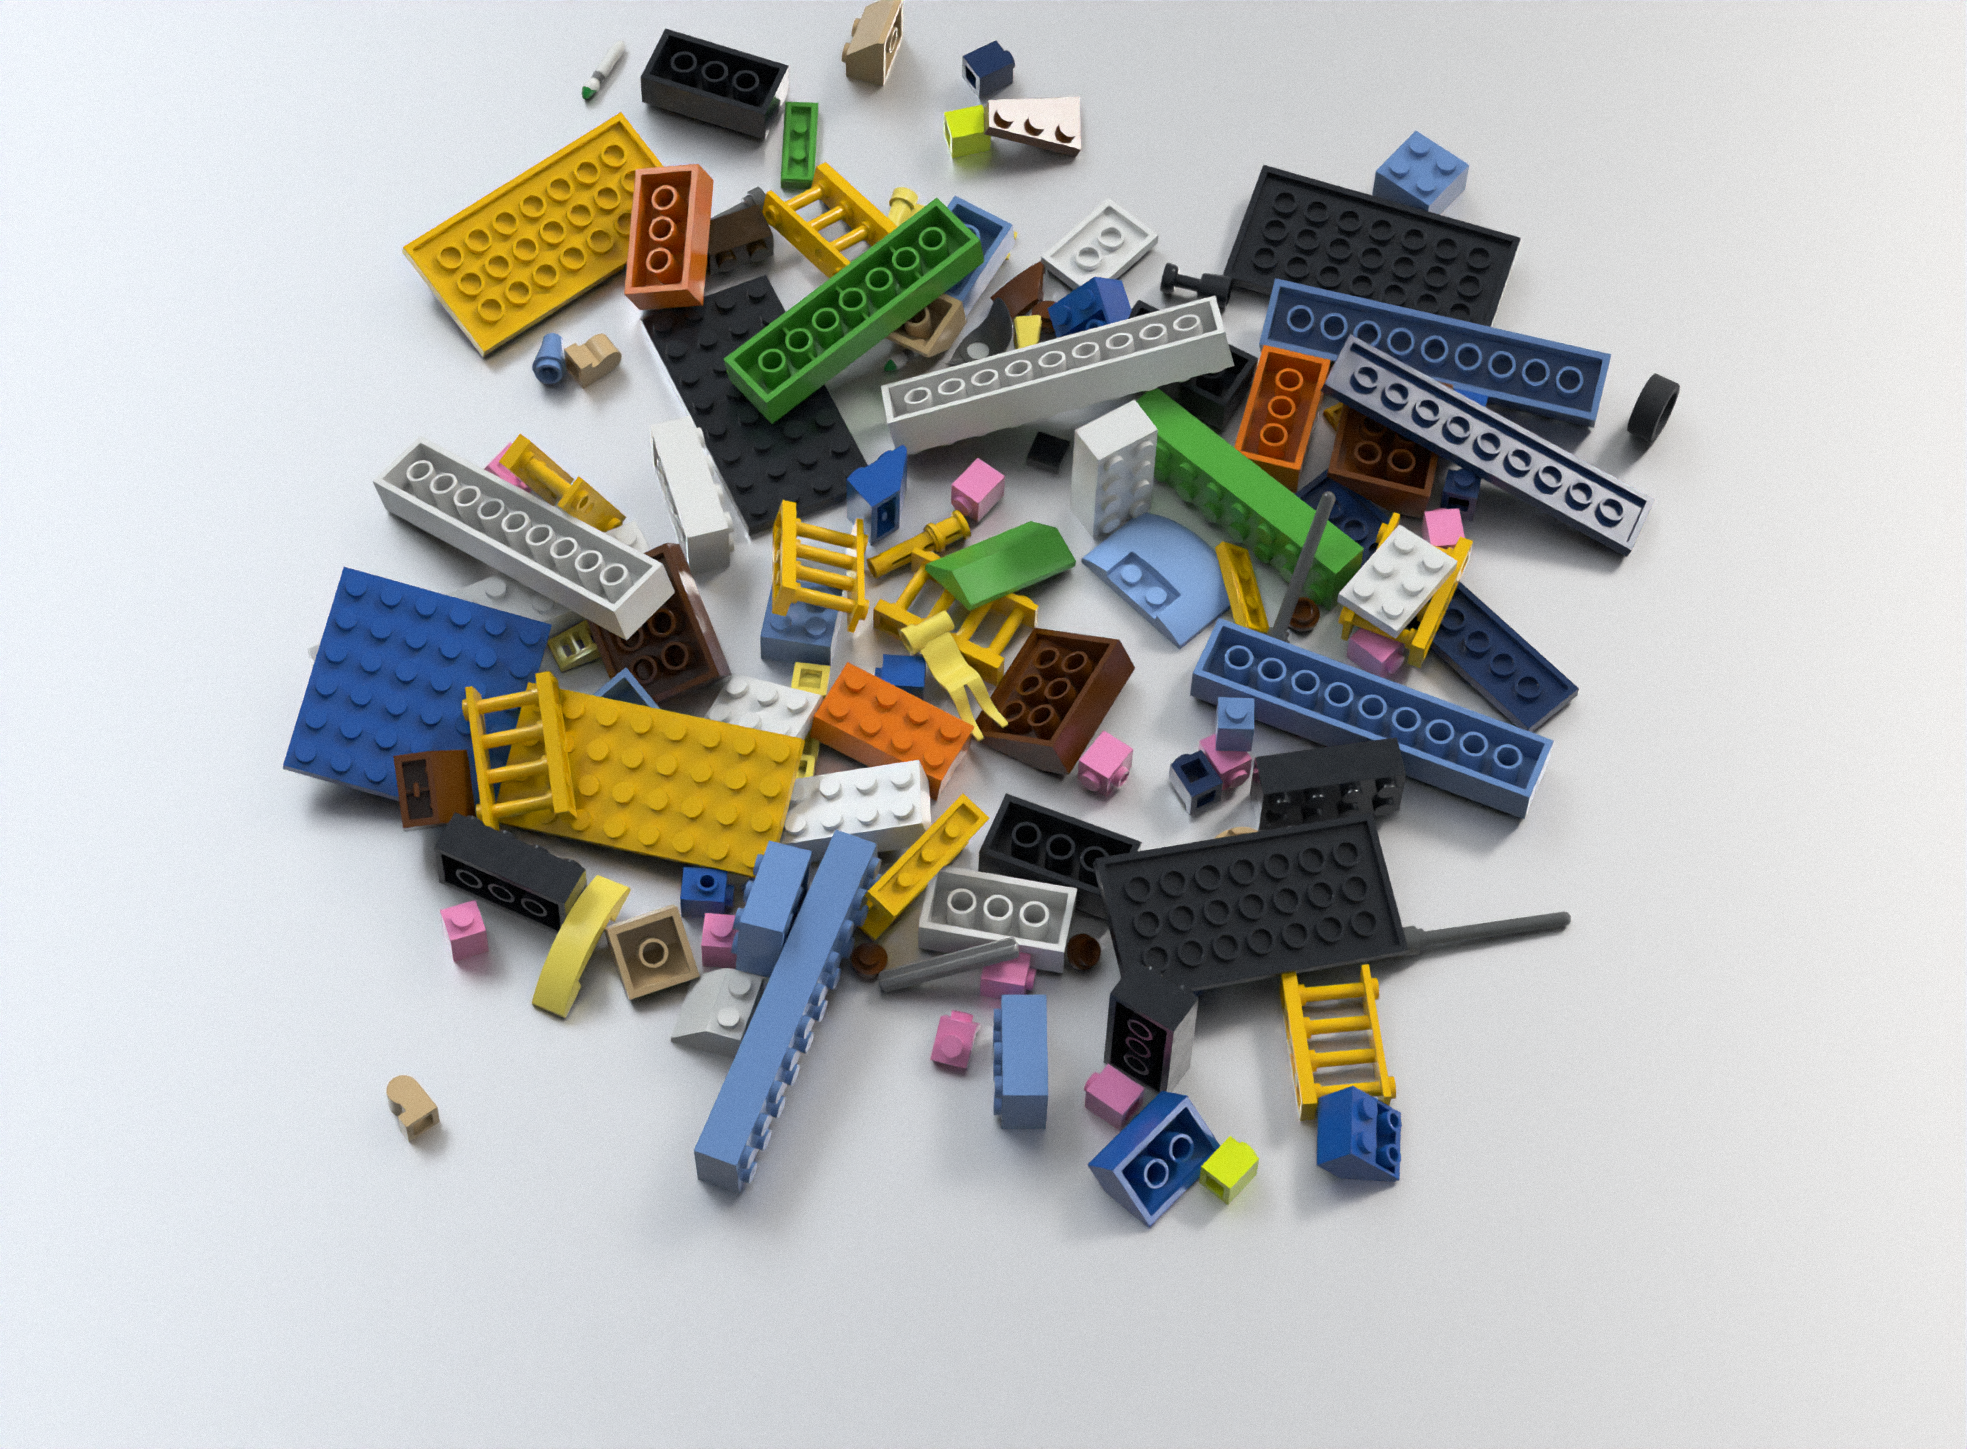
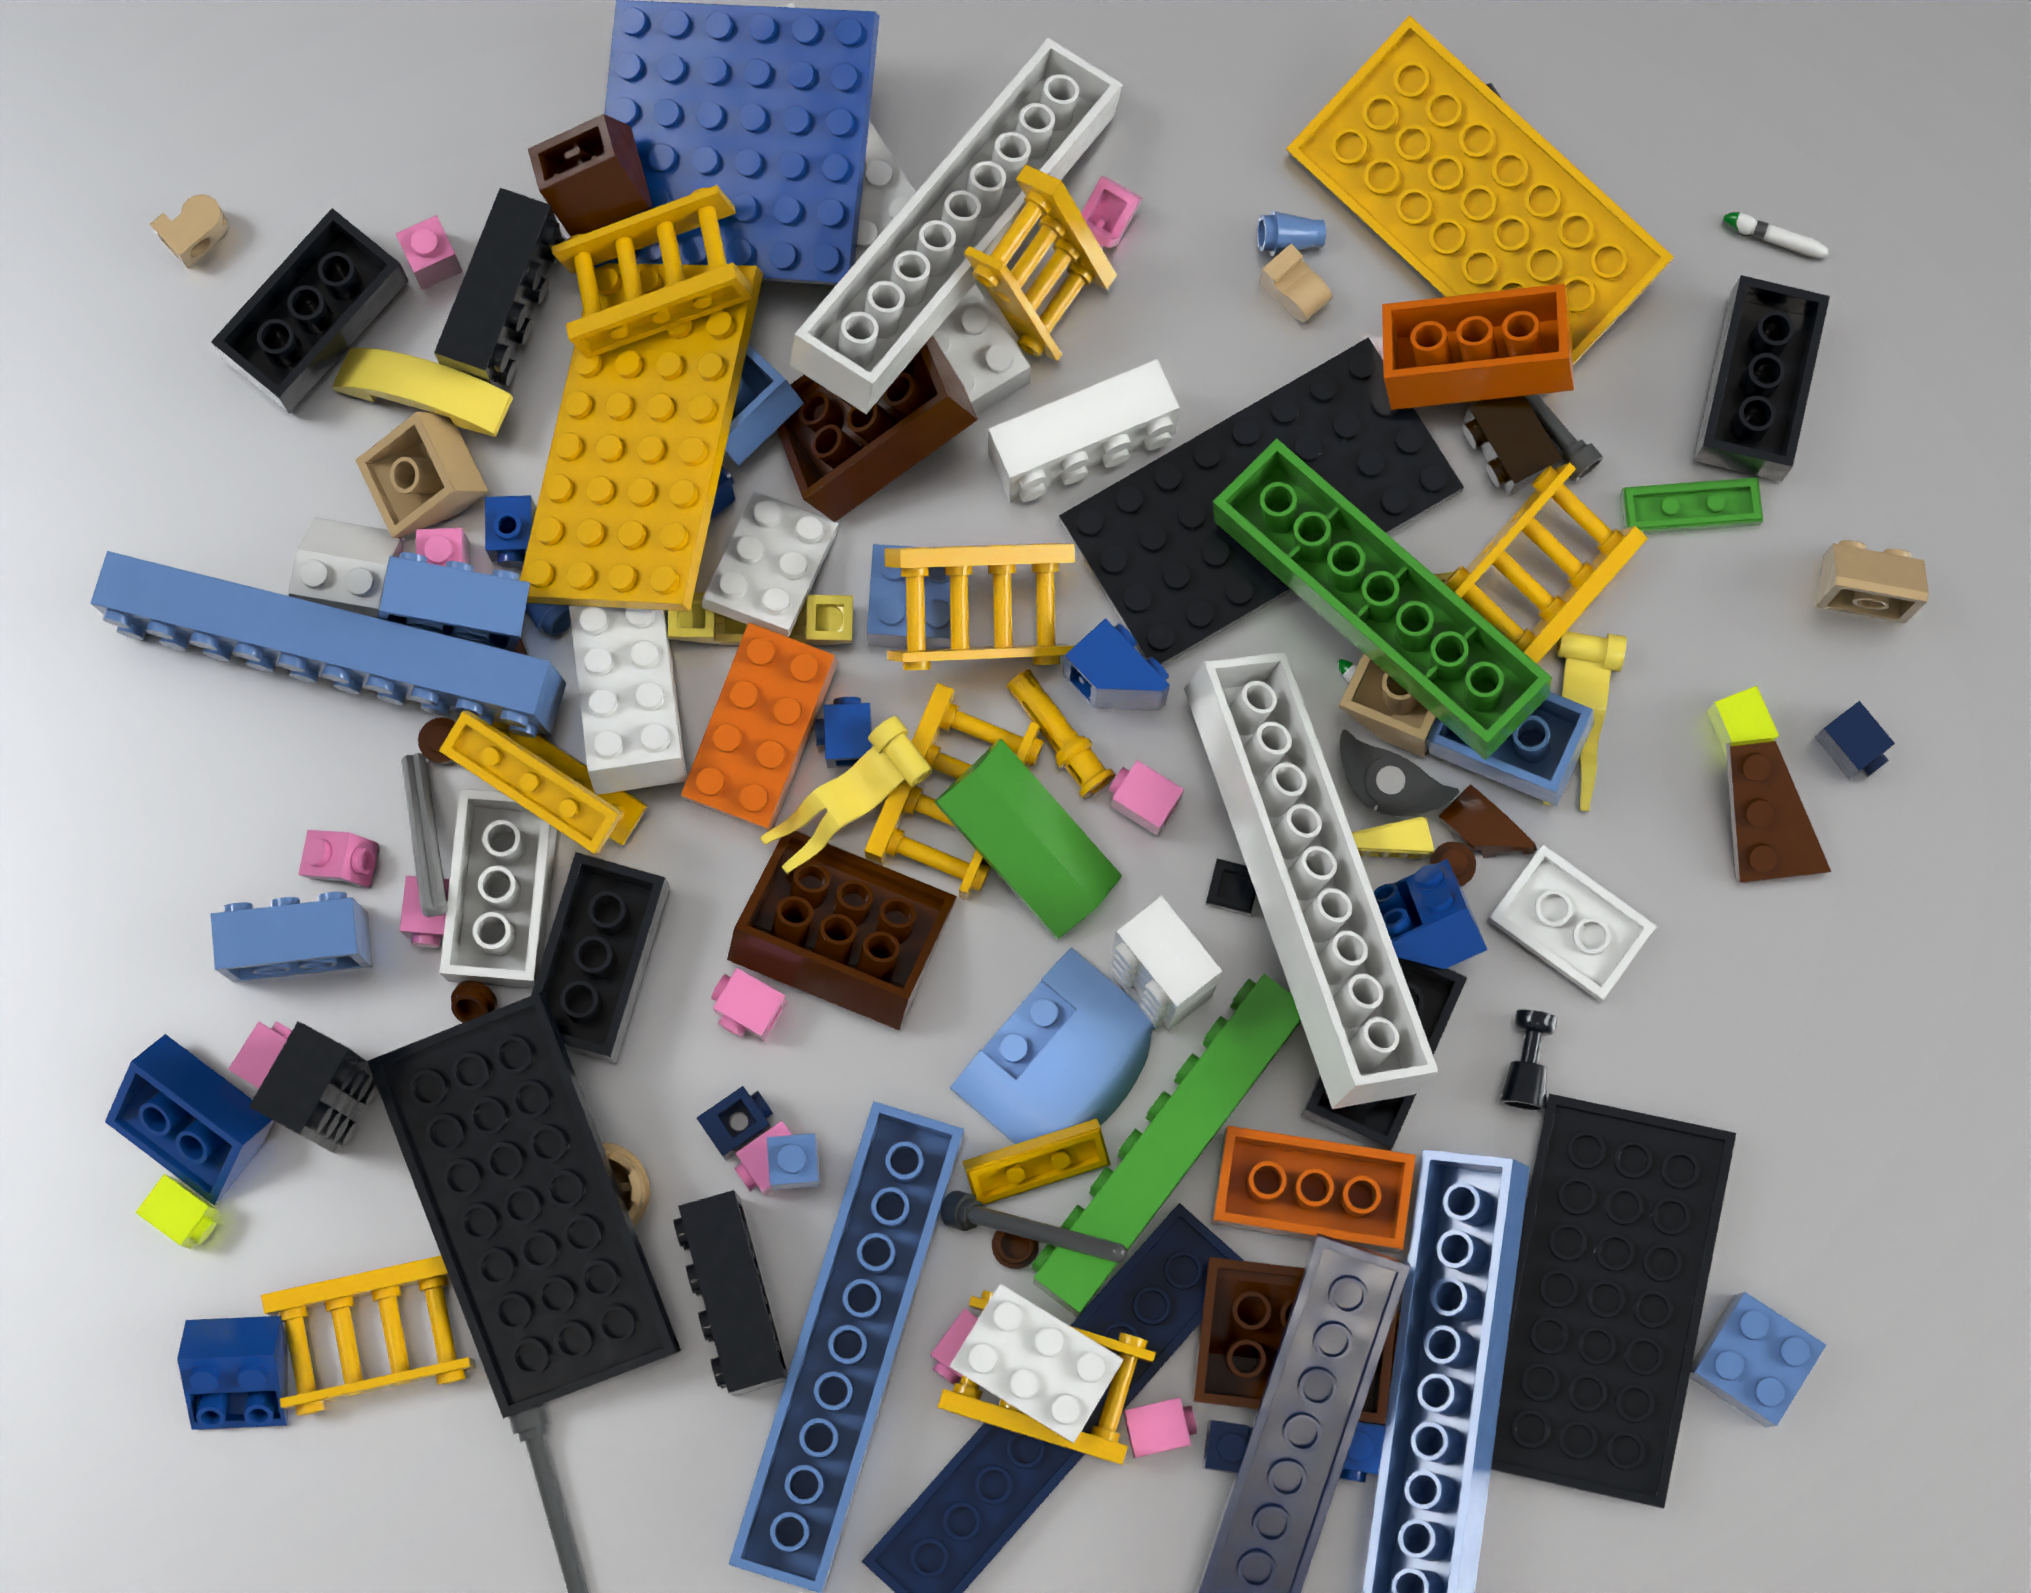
camera: 85 degrees right, 20 degrees up
none -> black brick [211,208,409,414]

